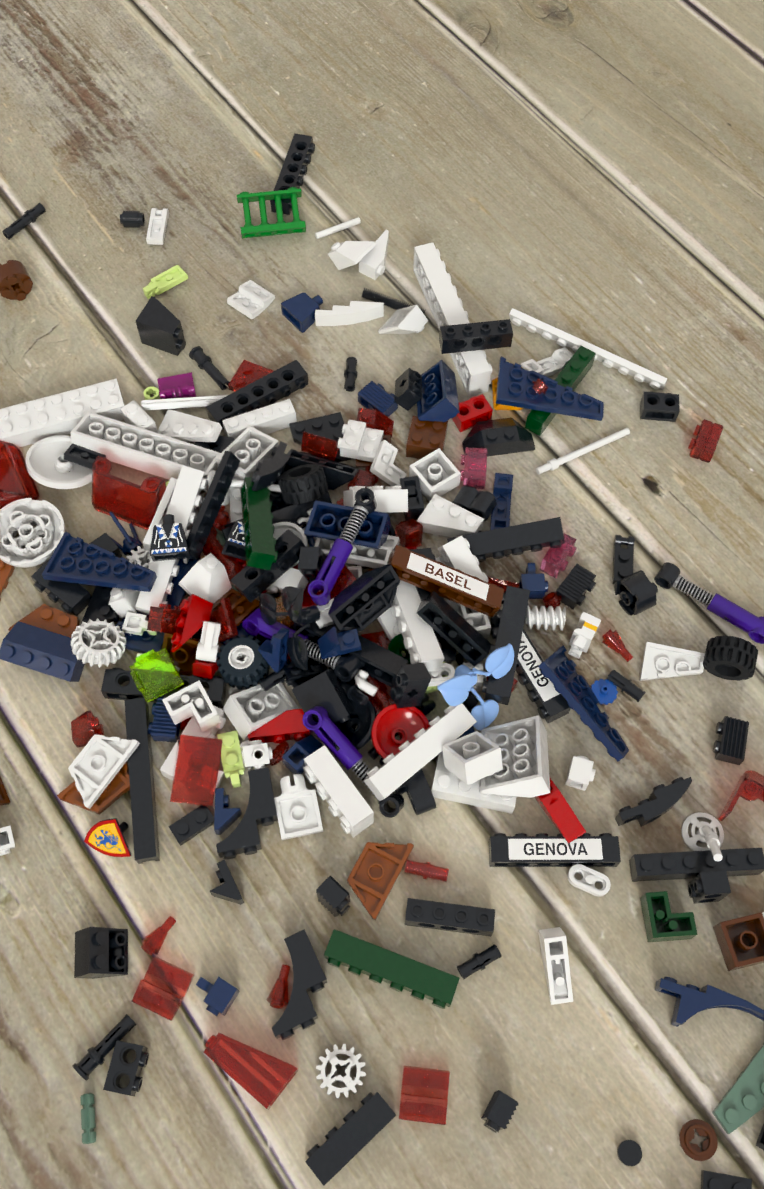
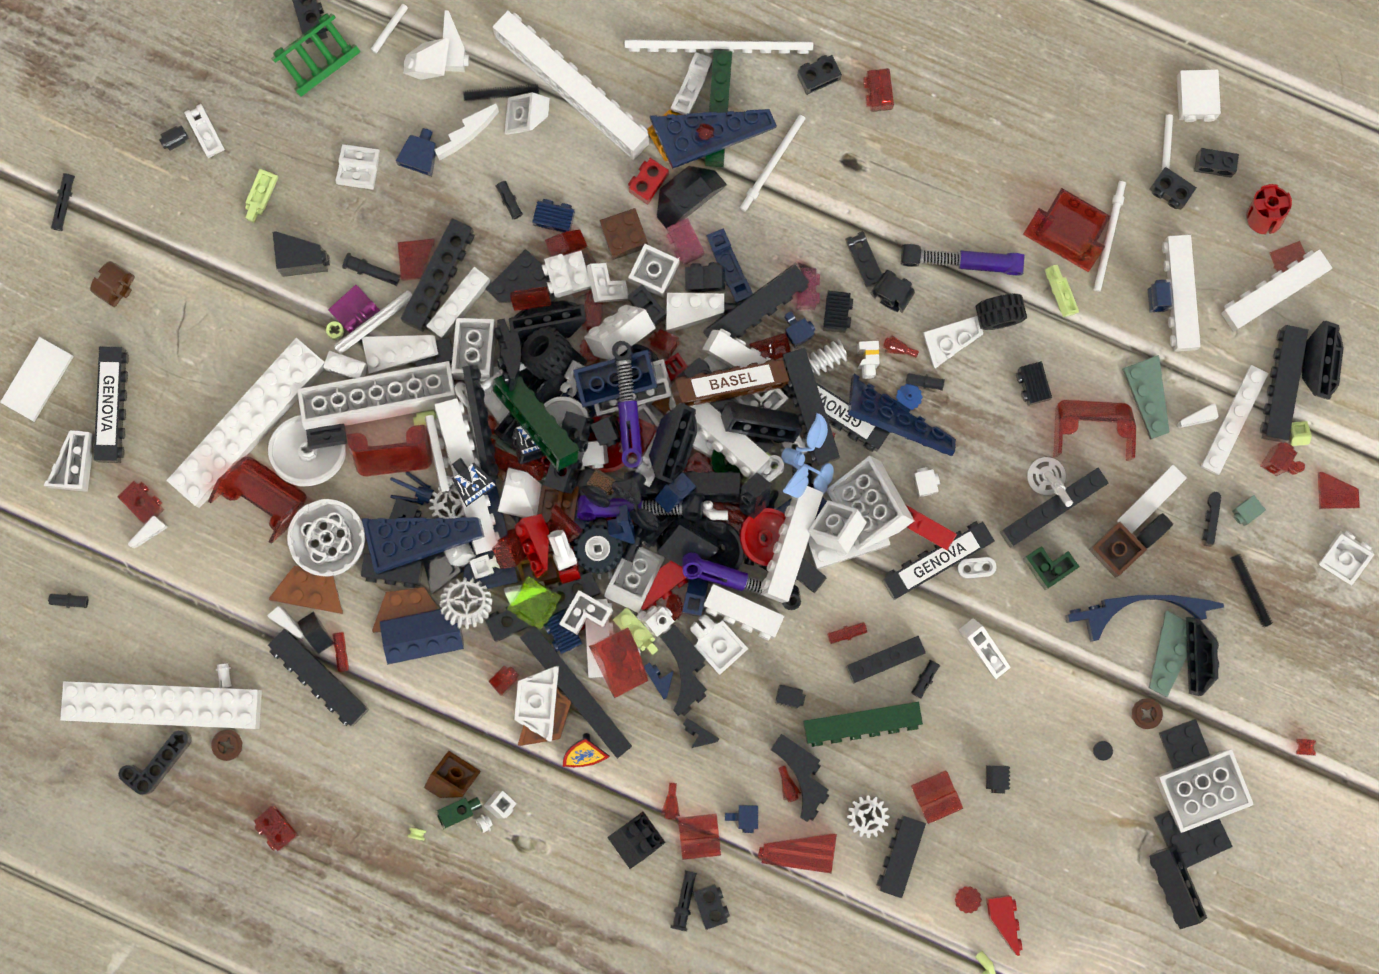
camera: 30 degrees left, 20 degrees up
sand green axle [80,1093,96,1144] -> none
black plate [169,803,214,846] -> none
dark orange wing [347,842,414,920] -> none
black brick [394,368,422,411] -> none
dark blue slope [417,360,460,422] -> none
black brick [439,319,513,354] -> none
clear red plate [543,592,562,609] -> none
black slope [615,777,692,827] -> none
black brick [688,870,731,904] -> none

